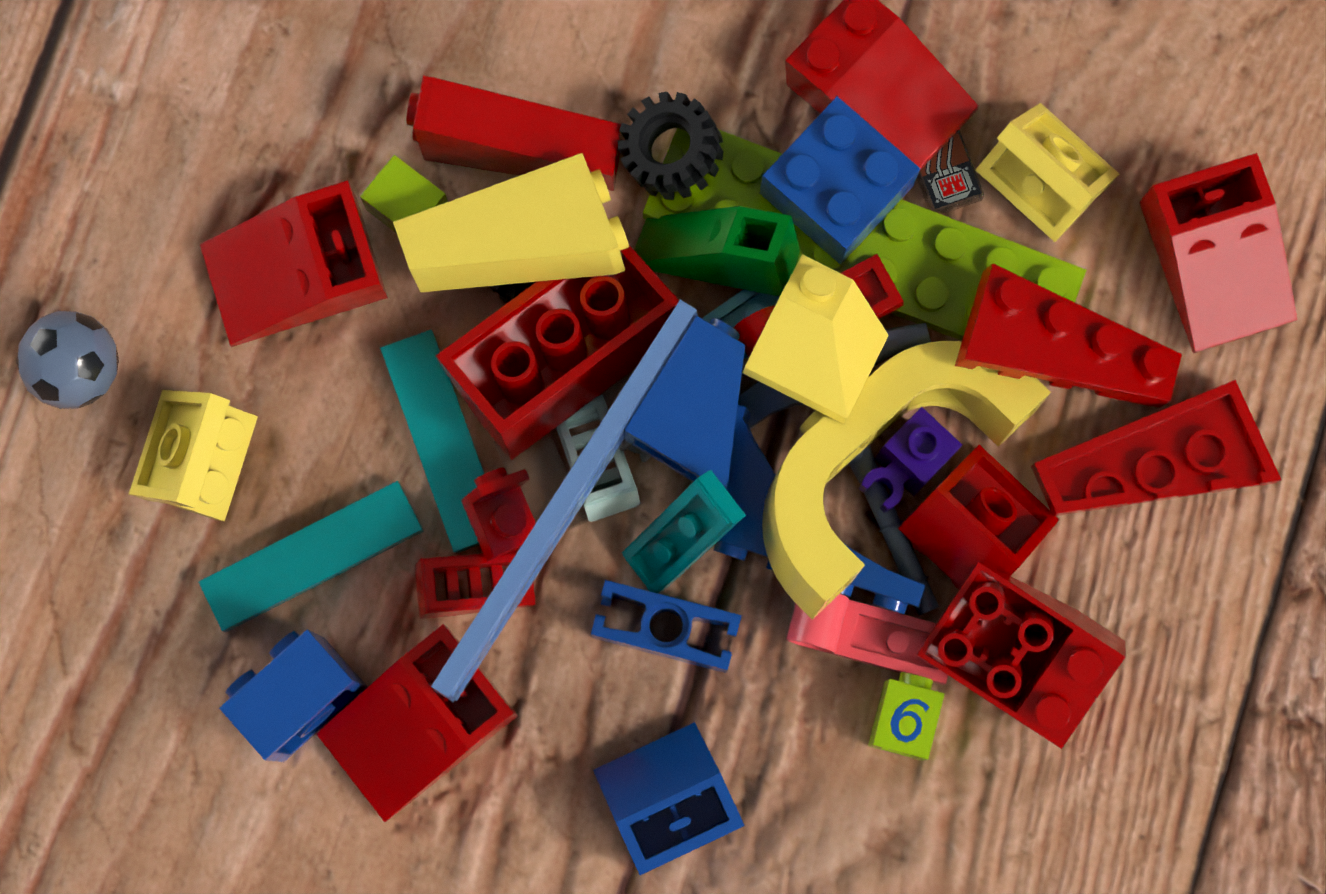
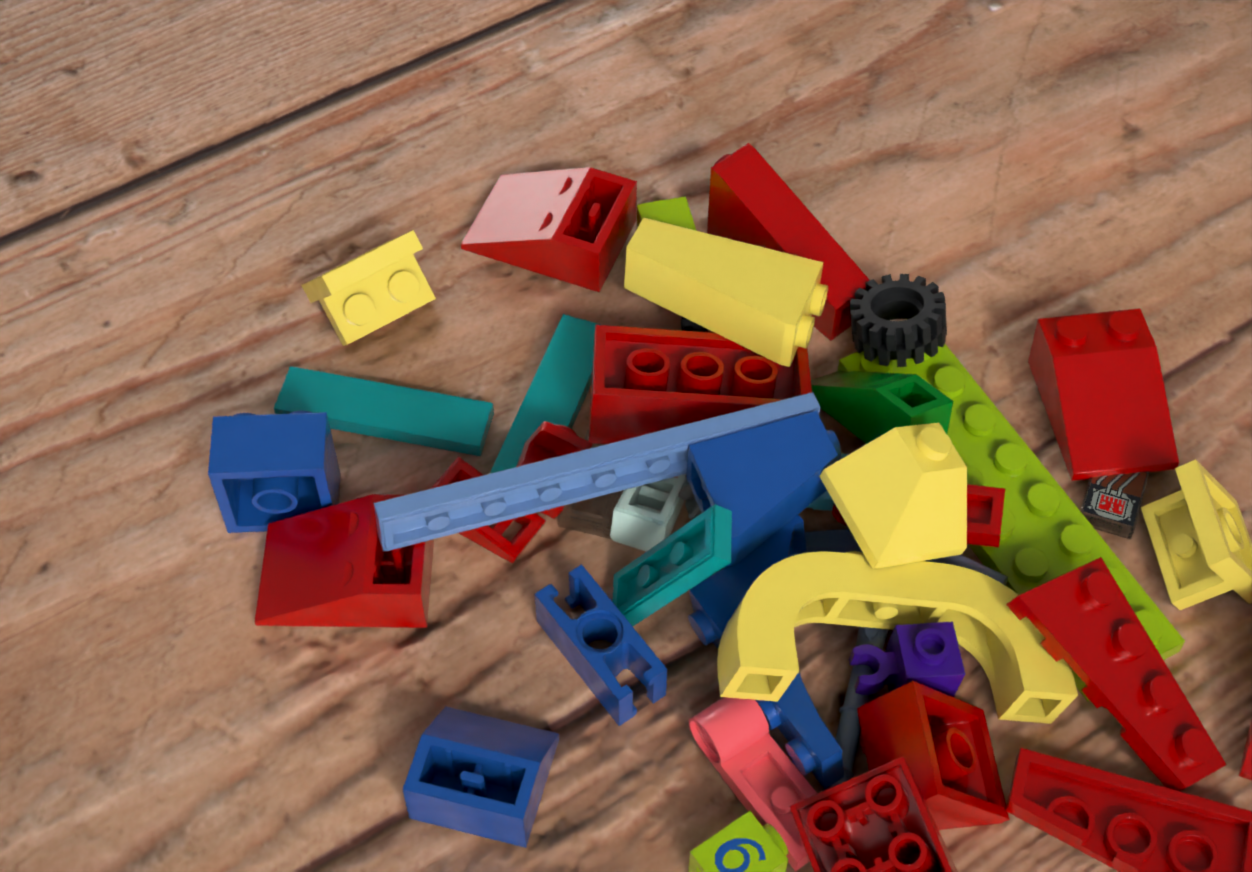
camera: 40 degrees right, 25 degrees down
sand blue piece [16,311,119,409] -> none
blue brick [760,96,921,265] -> none

